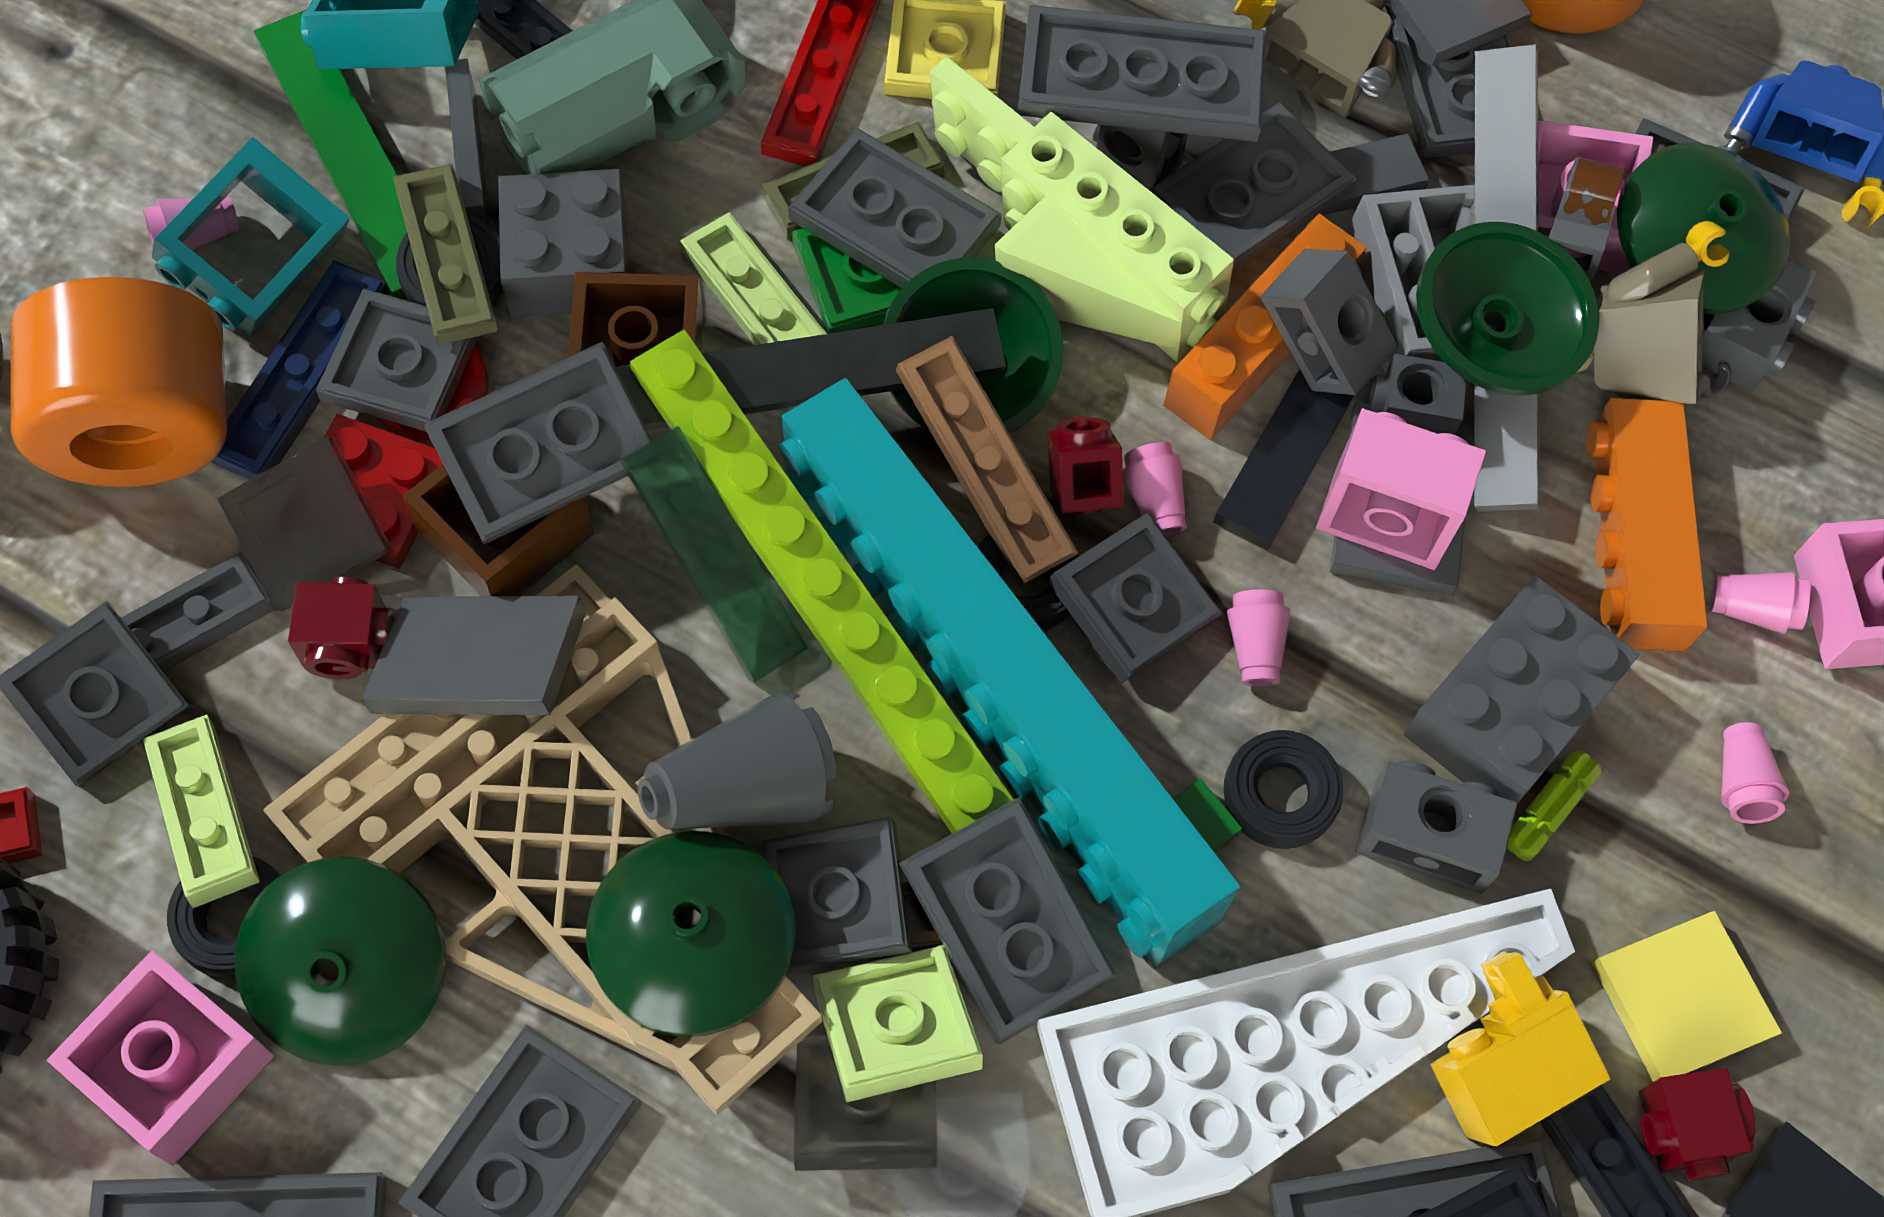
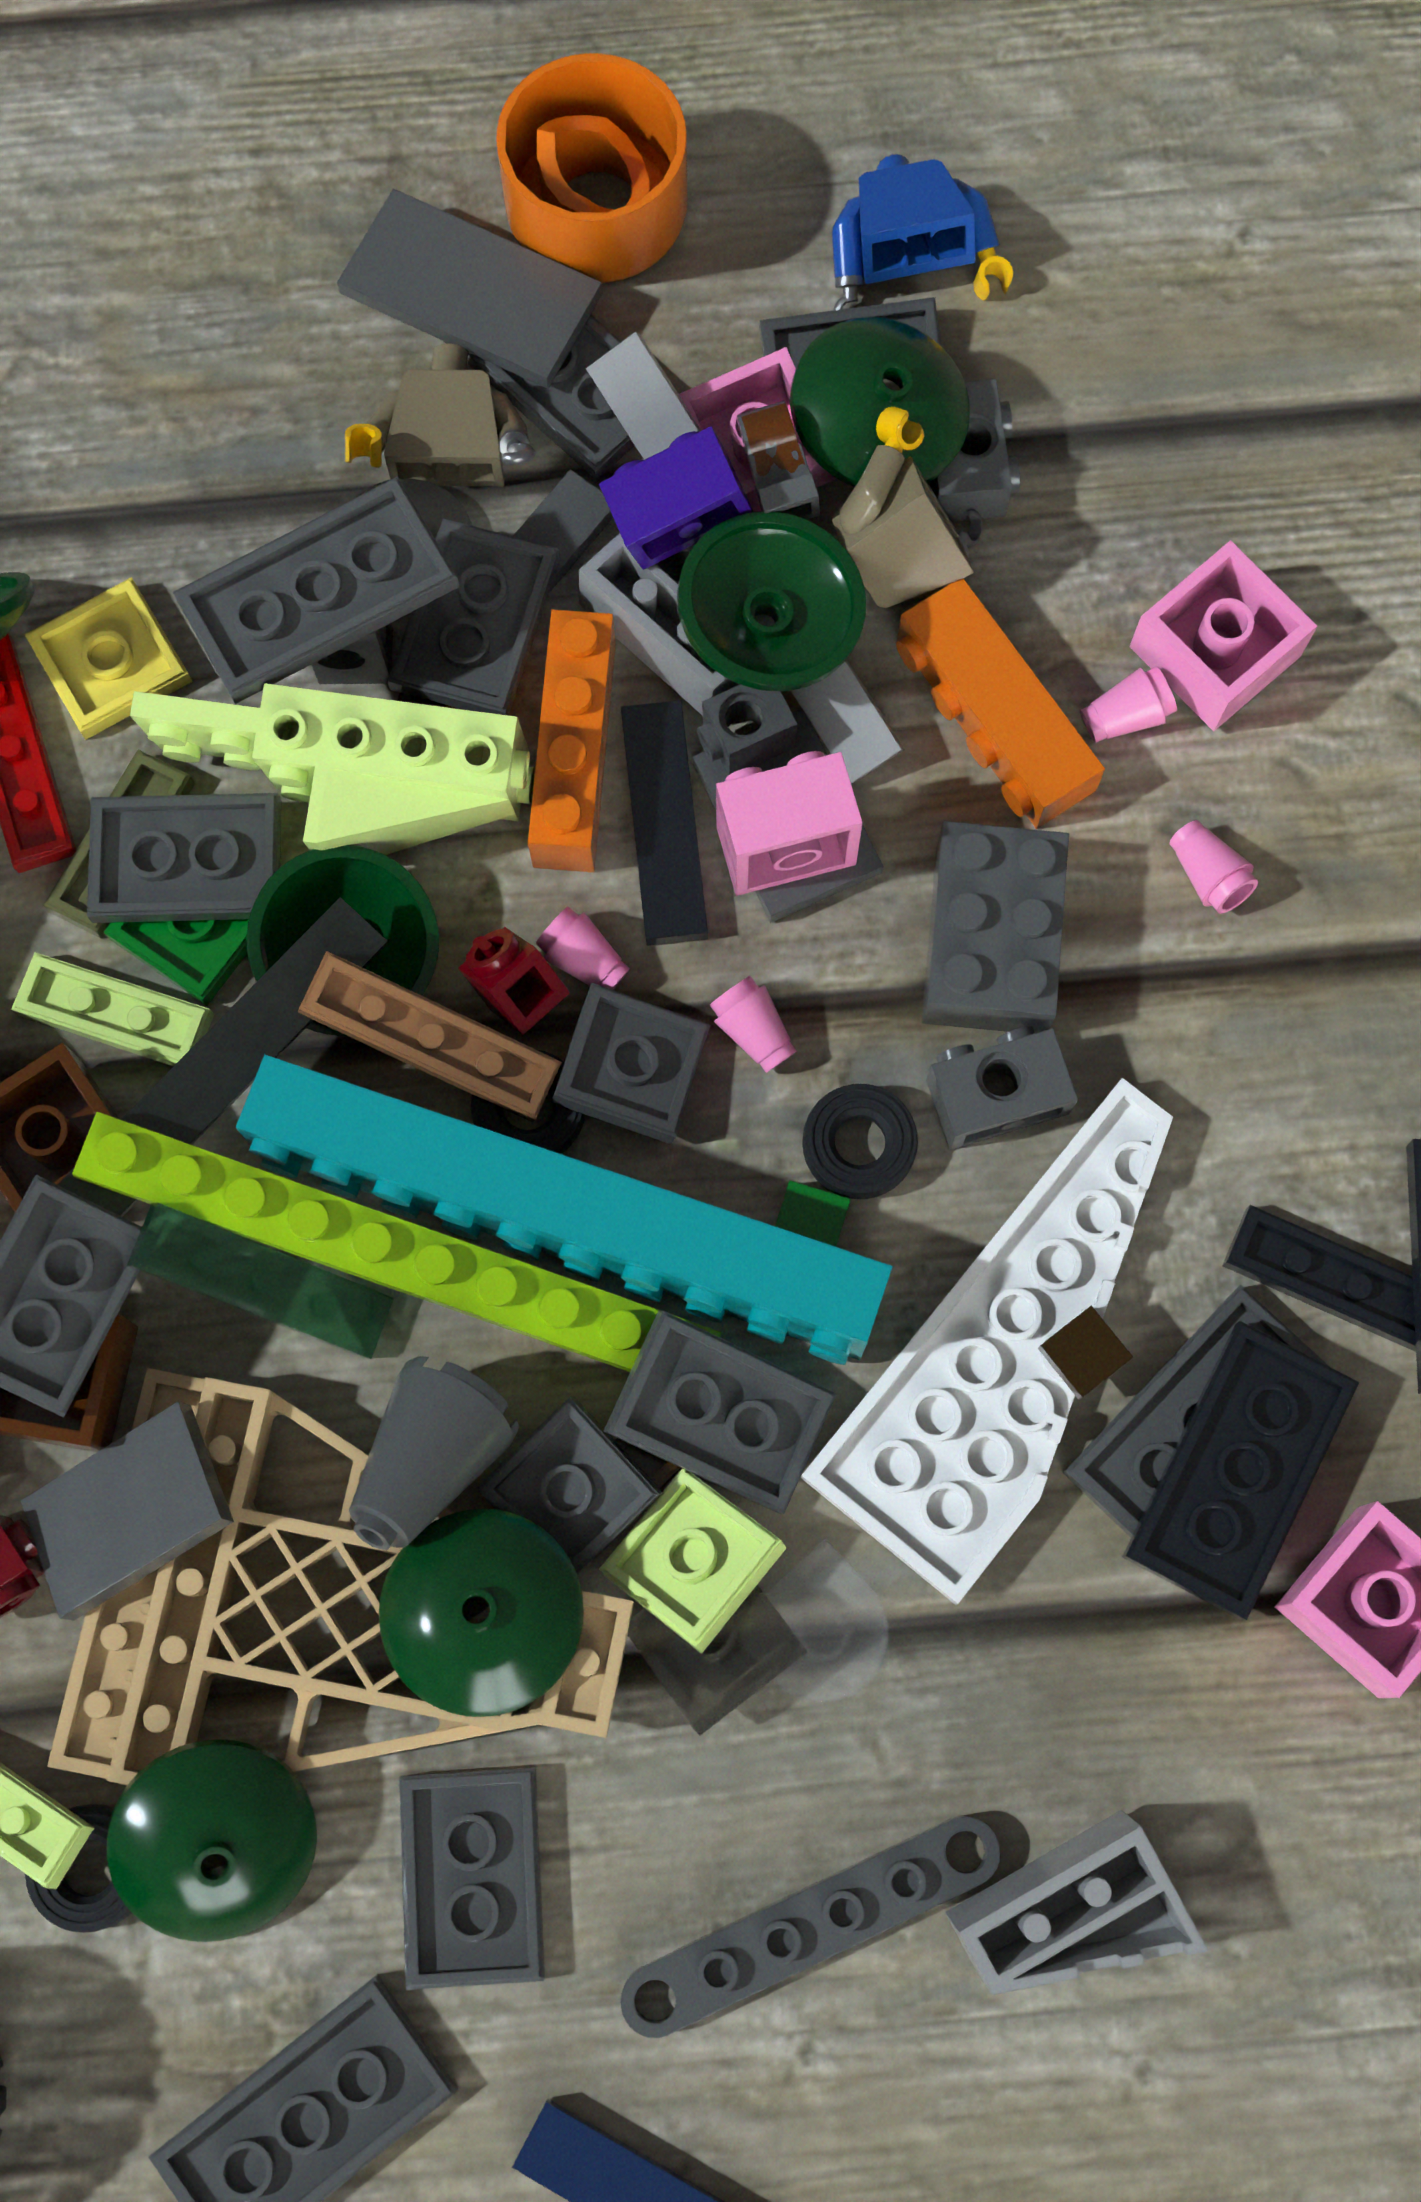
camera: 30 degrees left, 10 degrees up
bright pink brick [46,950,274,1166] -> none
dark grey brick [1260,249,1398,395] -> none
yellow hinge [1430,951,1610,1147] -> none
lime axle [1506,750,1602,861] -> none
light yellow tile [1592,910,1782,1082] -> none
dark red brick [1638,1068,1756,1181] -> none
none -> dark purple brick [598,426,753,570]
none -> dark brown tile [1038,1305,1133,1400]

